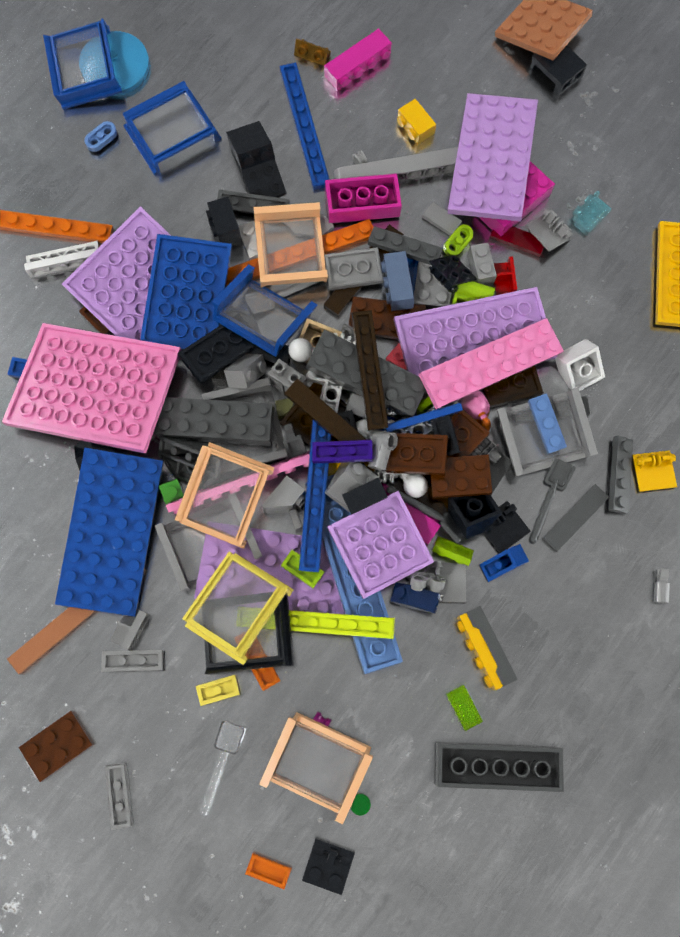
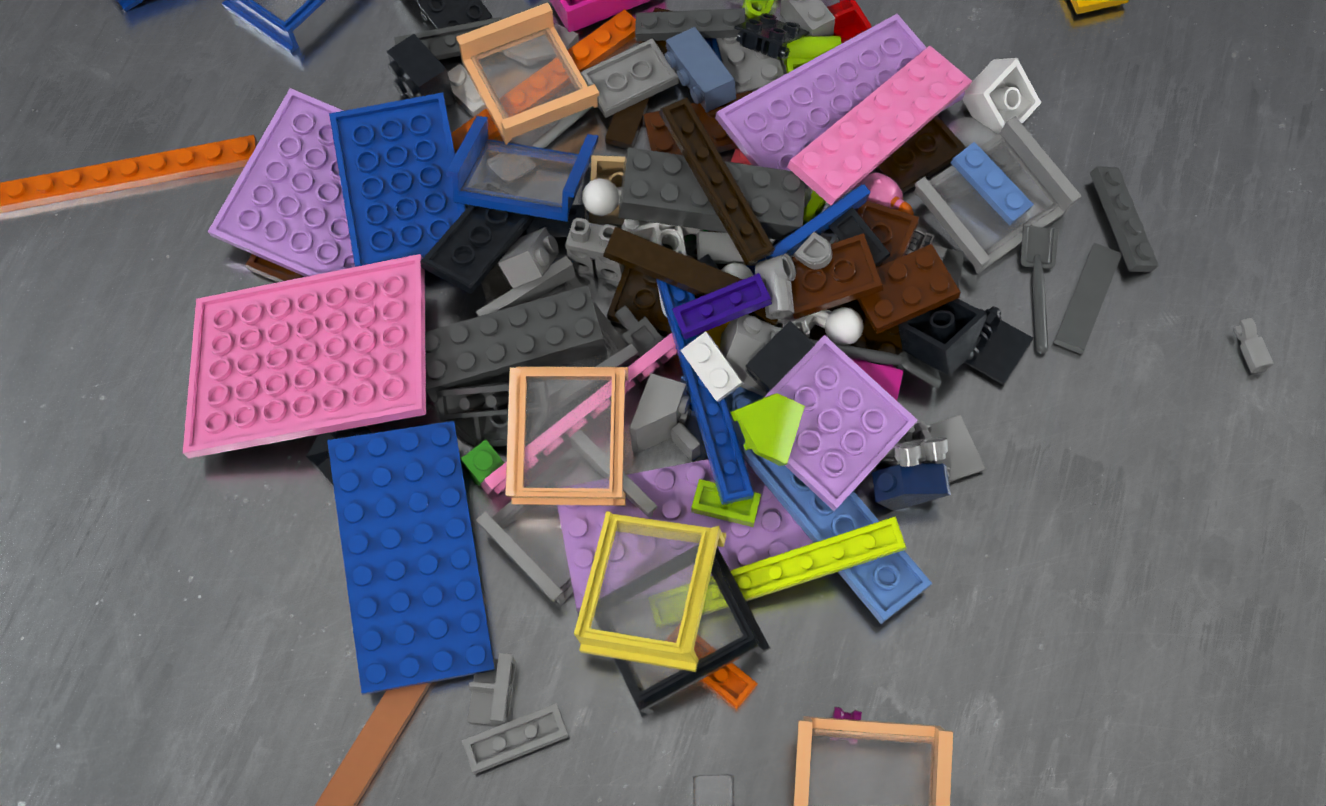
camera: 15 degrees left, 10 degrees down
blue plate [8,357,27,378] -> none
white fence [24,241,99,278] -> none
medium blue plate [84,121,117,152] -> none
light yellow plate [196,675,241,706] -> none
olive tile [275,398,294,420] -> none
lime plate [432,536,474,566] -> none
dark grey brick [435,742,564,792] -> none
clear neon green plate [446,685,483,731] -> none
piece [456,606,518,690] -> none
blue slope [479,544,529,582] -> none
yellow hinge [632,450,677,492] -> none
none -> white plate [680,331,744,402]
none -> lime slope [731,393,805,466]
none -> light grey tile [794,232,832,269]

